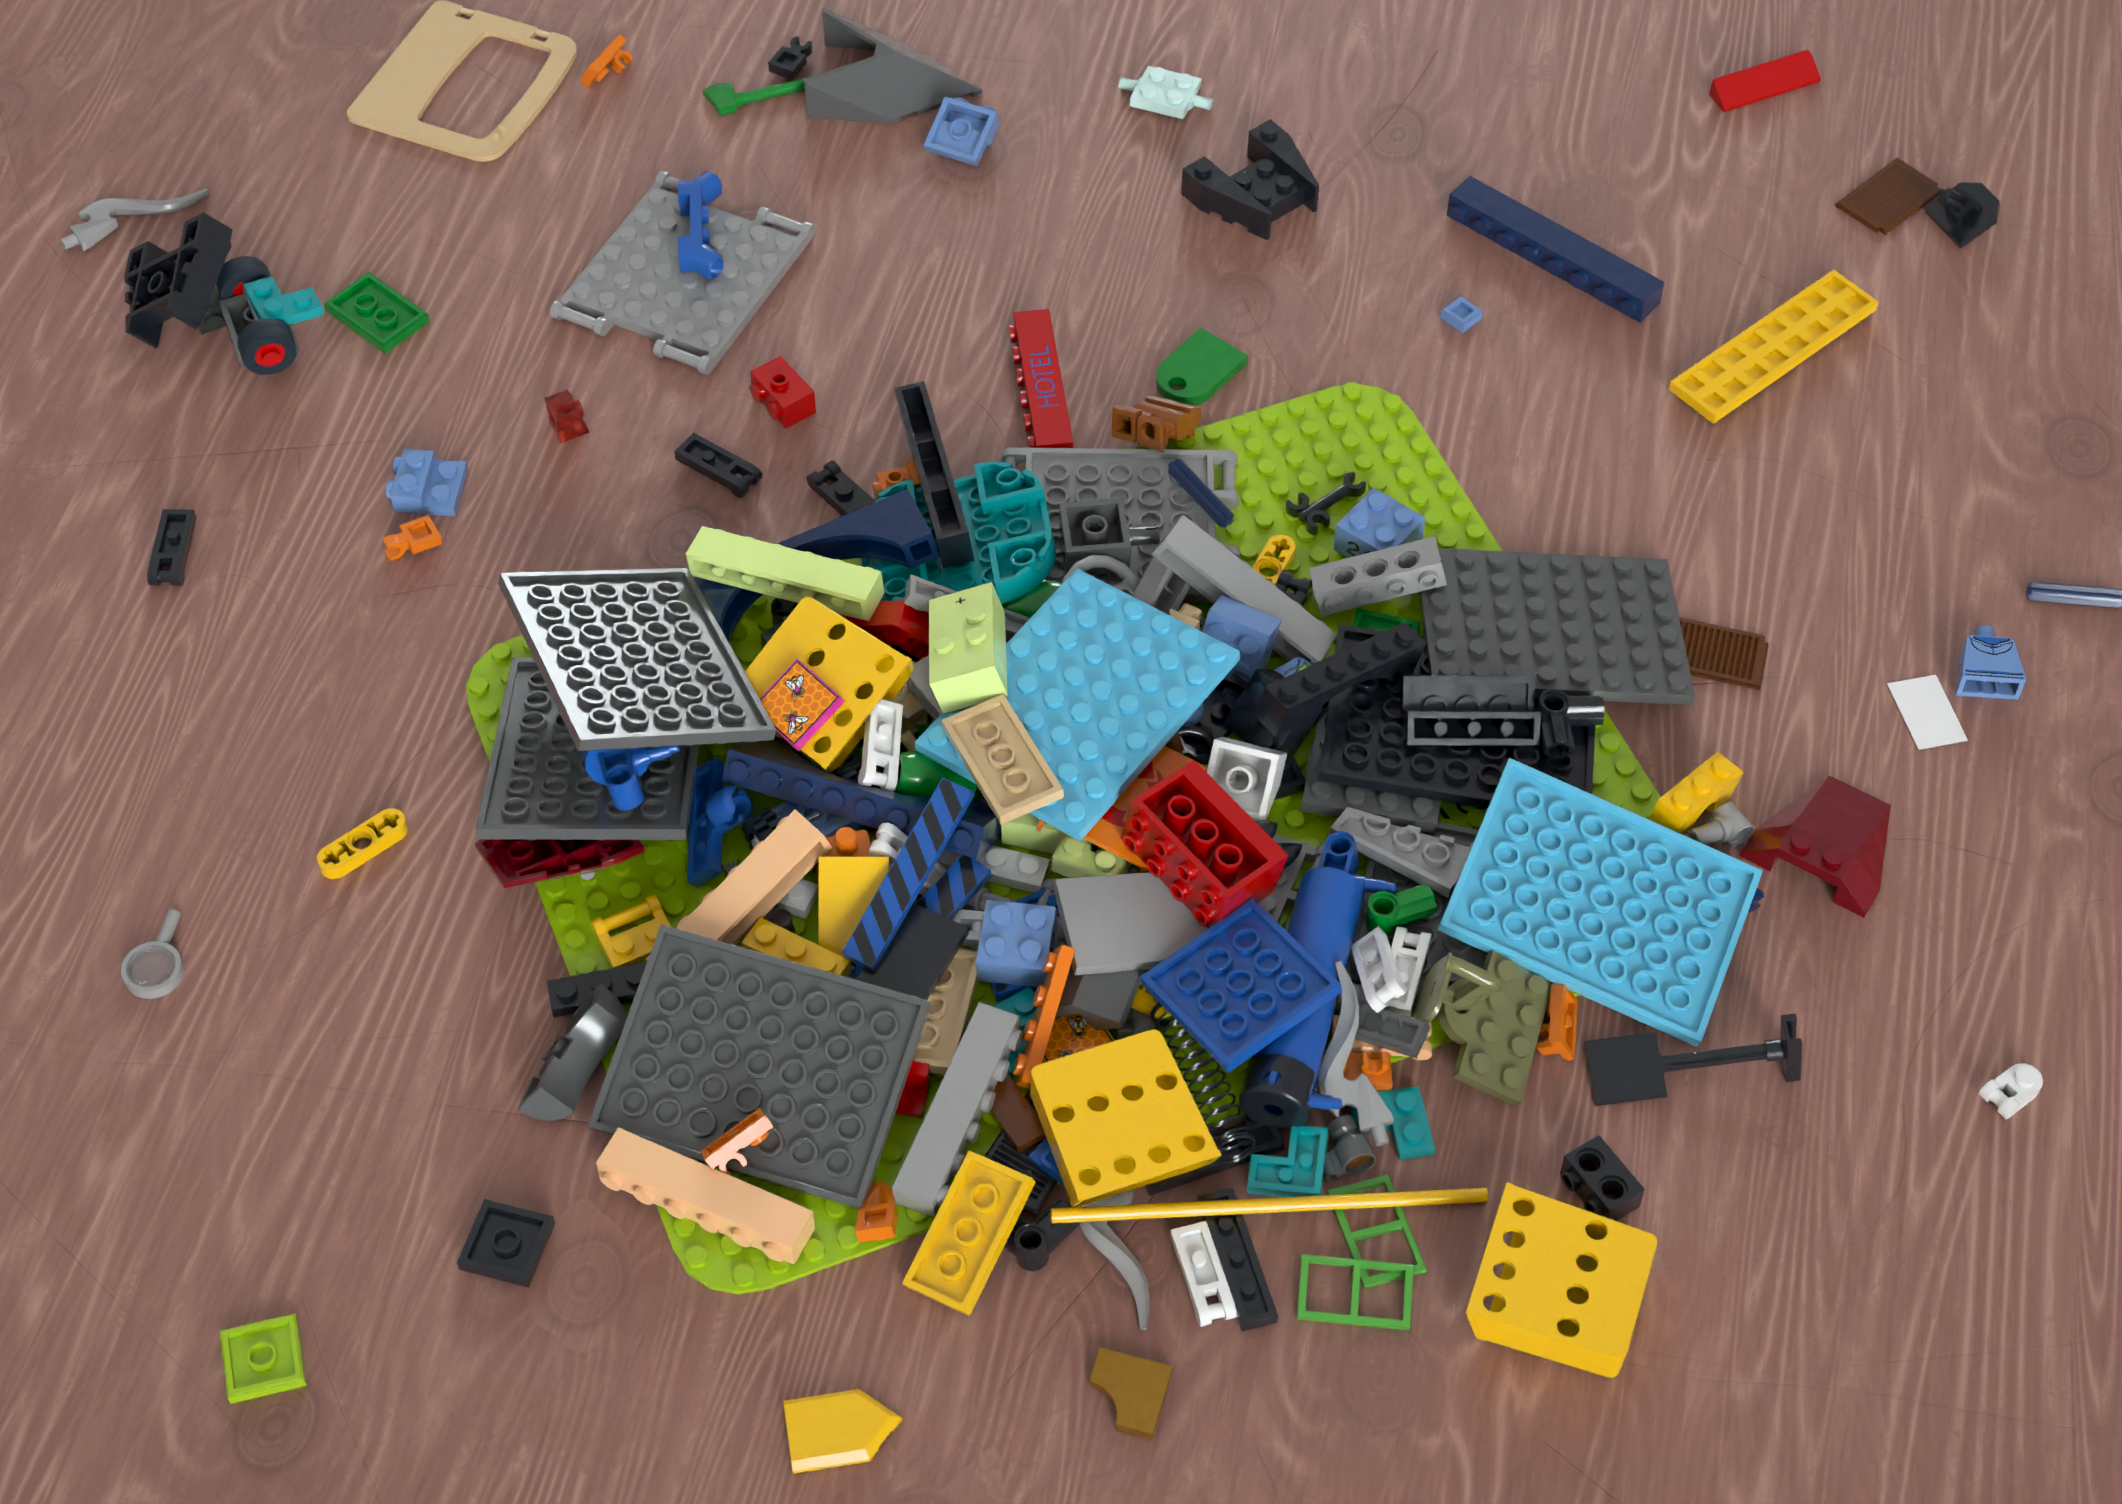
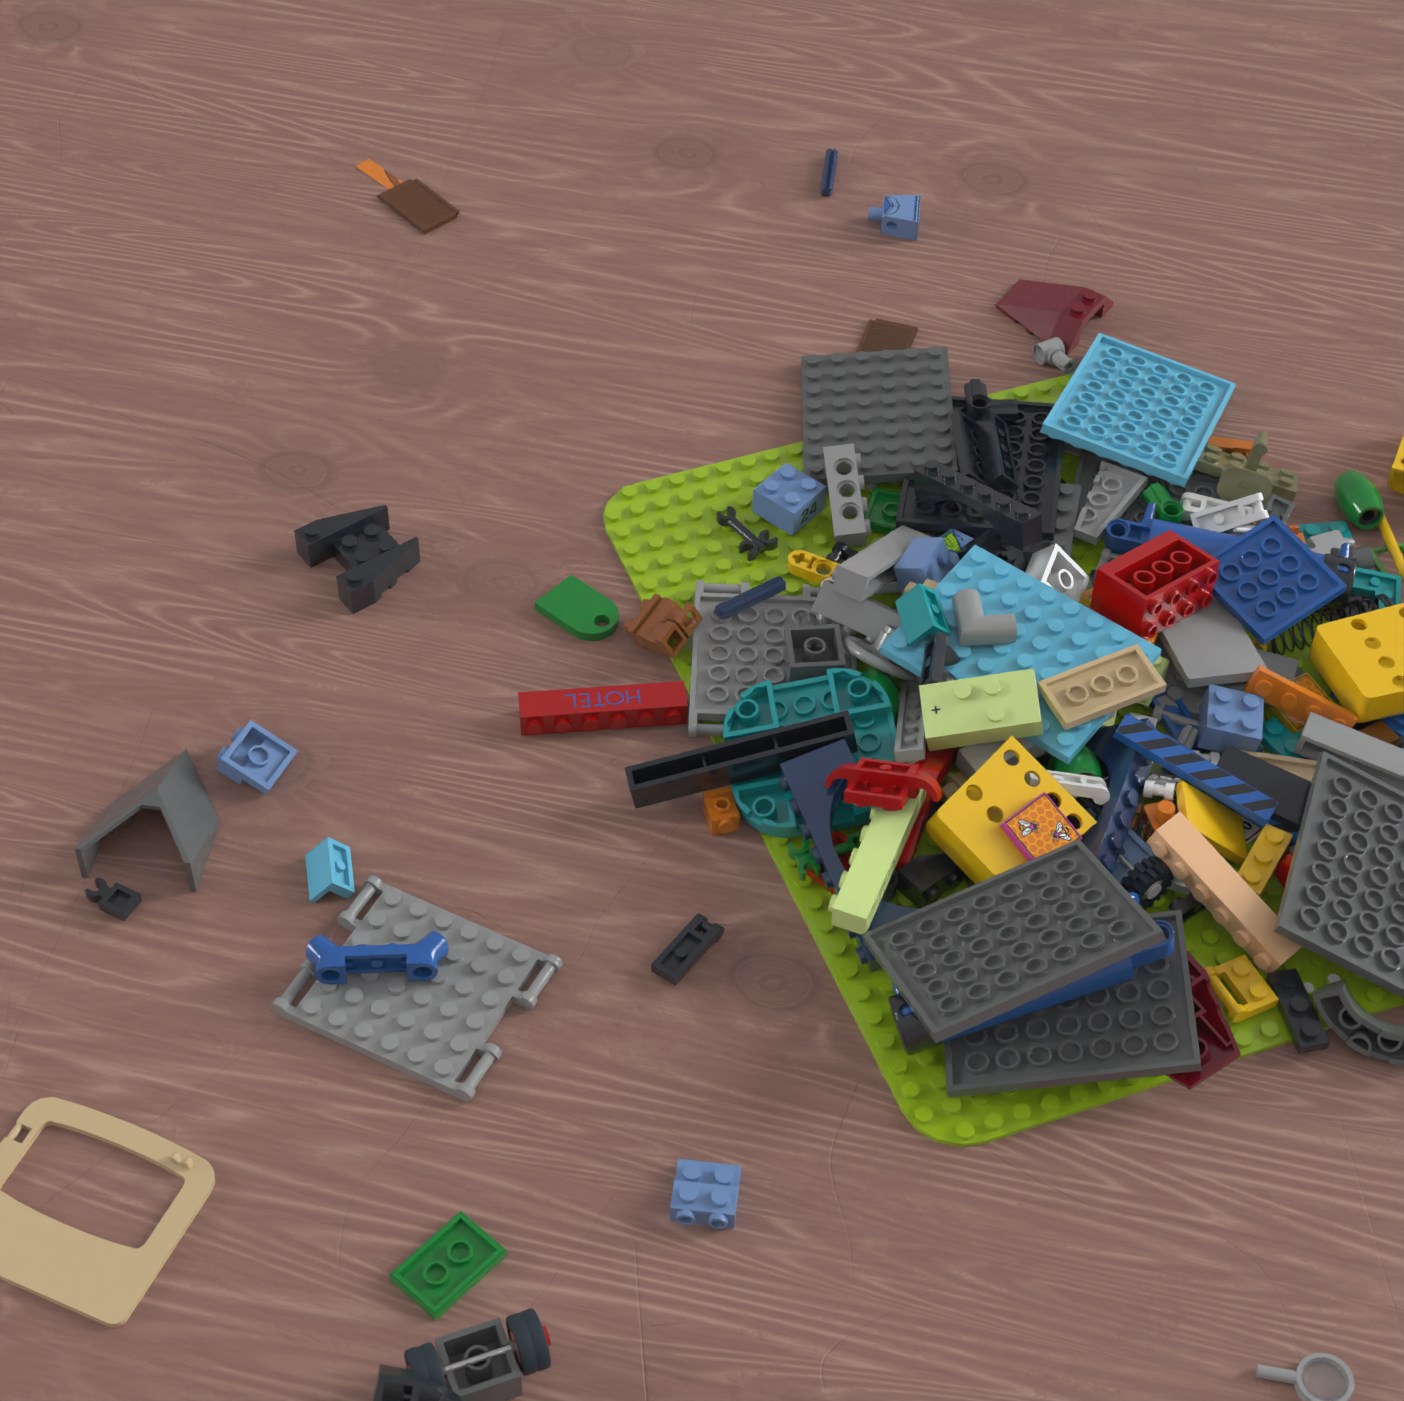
camera: 90 degrees left, 5 degrees down
teal plate [243,276,324,325] -> none
yellow beam [317,808,408,879] -> none
orange plate [382,515,442,561] -> none
clear red brick [545,389,589,443] -> none
orange plate [579,34,633,88] -> none
green piece [702,76,813,116] -> none
red brick [749,356,816,428] -> none
black plate [806,460,875,516] -> none
light aqua plate [1118,66,1213,119] -> none
medium blue tile [1440,296,1483,334] -> none
dark blue brick [1447,176,1665,323] -> none
black brick [1560,1135,1645,1221] -> none
black piece [1584,1013,1802,1106] -> none
yellow arch [1648,751,1744,836] -> none
yellow plate [1669,269,1879,424] -> none
red slope [1709,50,1821,112] -> none
white sticker [1887,675,1968,750] -> none
black piece [1924,182,2000,249] -> none
white plate [1979,1063,2043,1119] -> none
none -> medium azure panel [305,837,355,903]
none -> orange sticker [356,159,403,189]
none -> red plate [825,758,942,811]
none -> teal panel [895,583,952,646]
none -> black tile [919,632,961,692]
none -> light grey brick [952,589,1017,646]
none -> green piece [1334,470,1384,530]

